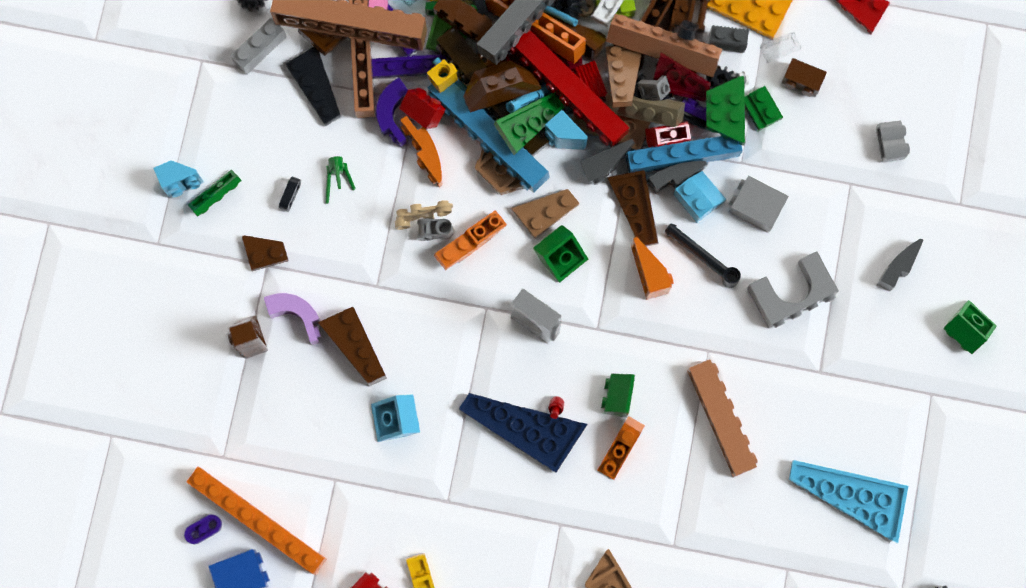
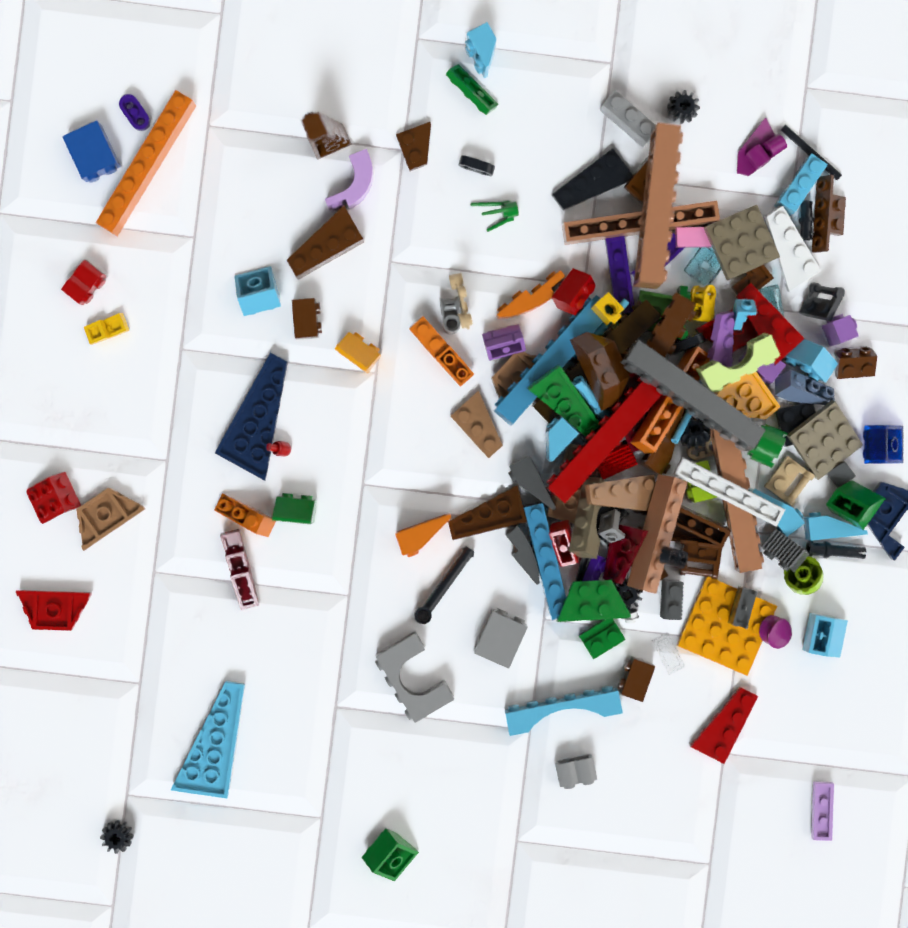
camera: 90 degrees right, 10 degrees up
dark purple arch [376,77,408,147] -> none
light grey arch [511,288,562,344] -> none
green slope [533,225,589,283] -> none
medium azure slope [673,171,727,223] -> none
nougat brick [687,359,758,477] -> none
dark grey slope [877,238,924,291] -> none
none -> slope [220,529,259,610]
none -> reddish brown brick [291,298,323,340]
none -> light orange slope [334,332,381,374]
none -> medium lavender brick [482,324,526,361]
none -> medium azure arch [504,686,623,736]

